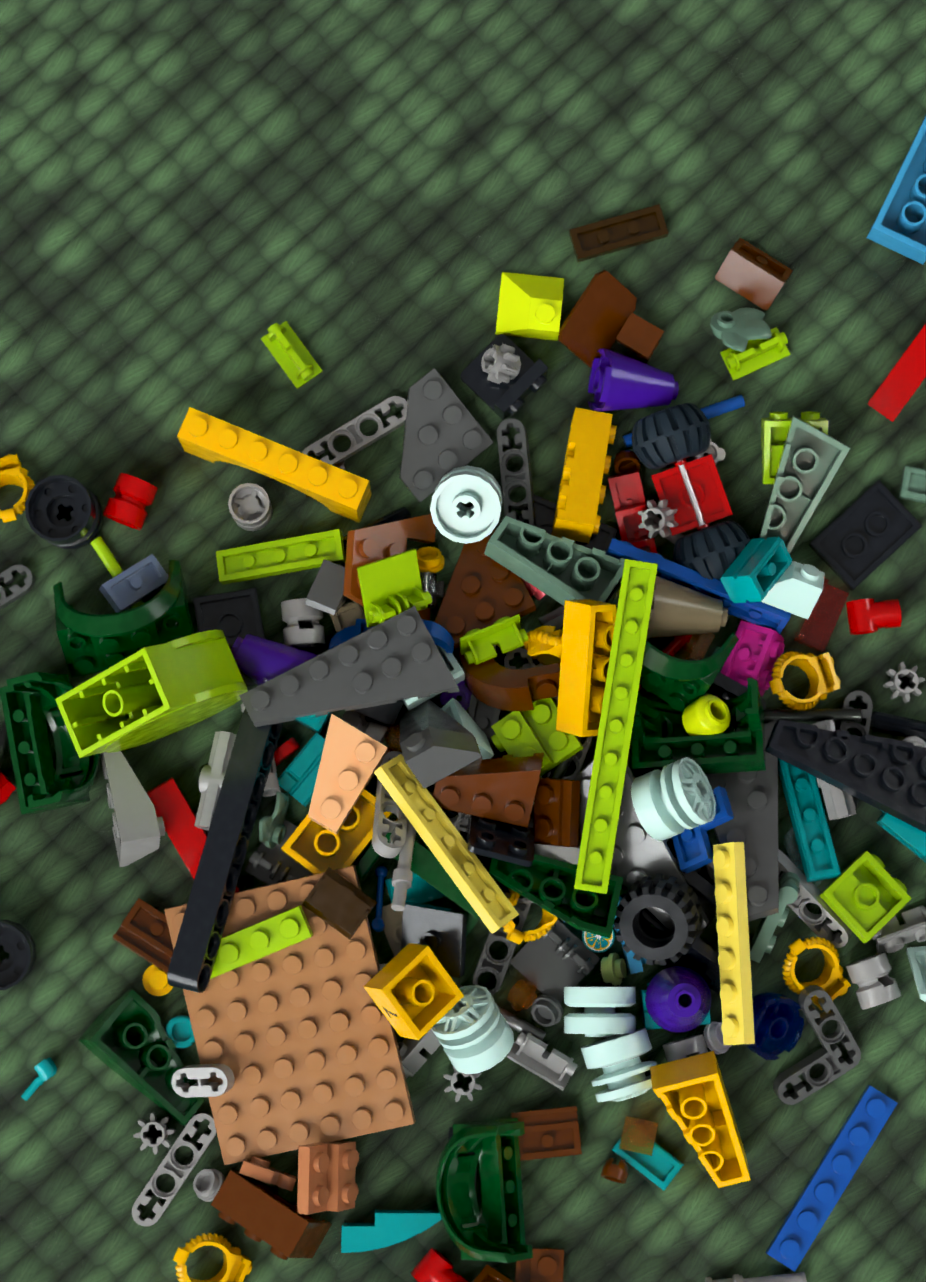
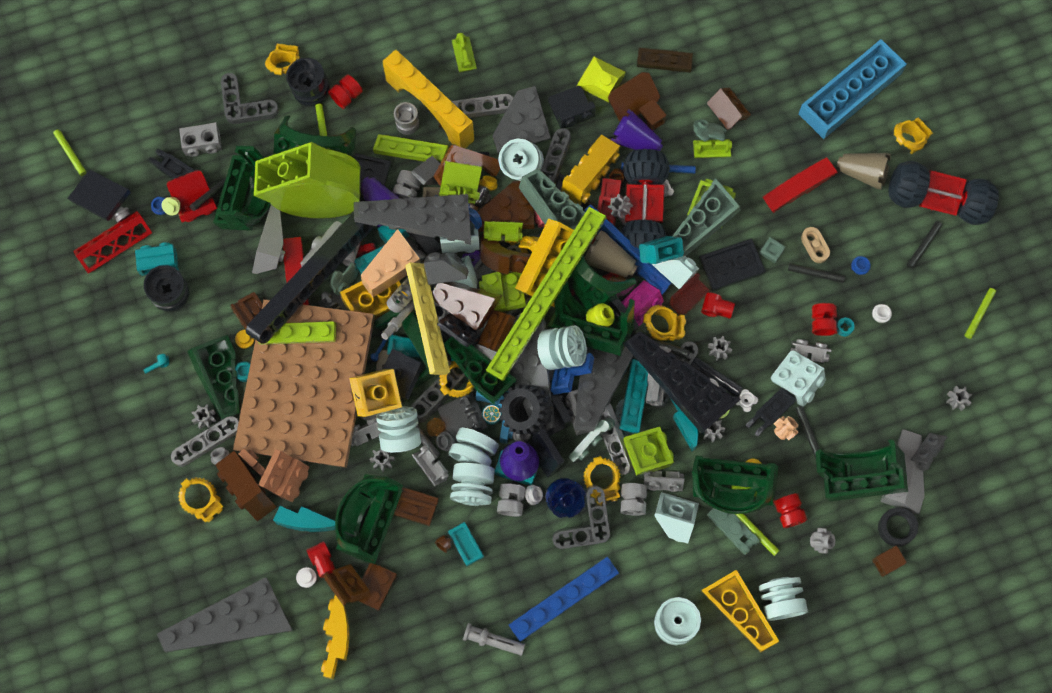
camera: 25 degrees right, 10 degrees down
sand blue plate [99,554,168,613] -> none
beam [171,1063,235,1098] -> none
dark brown piece [302,867,377,940] -> none
light grey gear [481,343,521,384] -> none
yellowish green plate [601,953,627,986] -> none
clear orange plate [619,1115,658,1156] -> none
yellow wedge [650,1051,751,1188] -> none
light yellow plate [713,842,755,1045] -> none

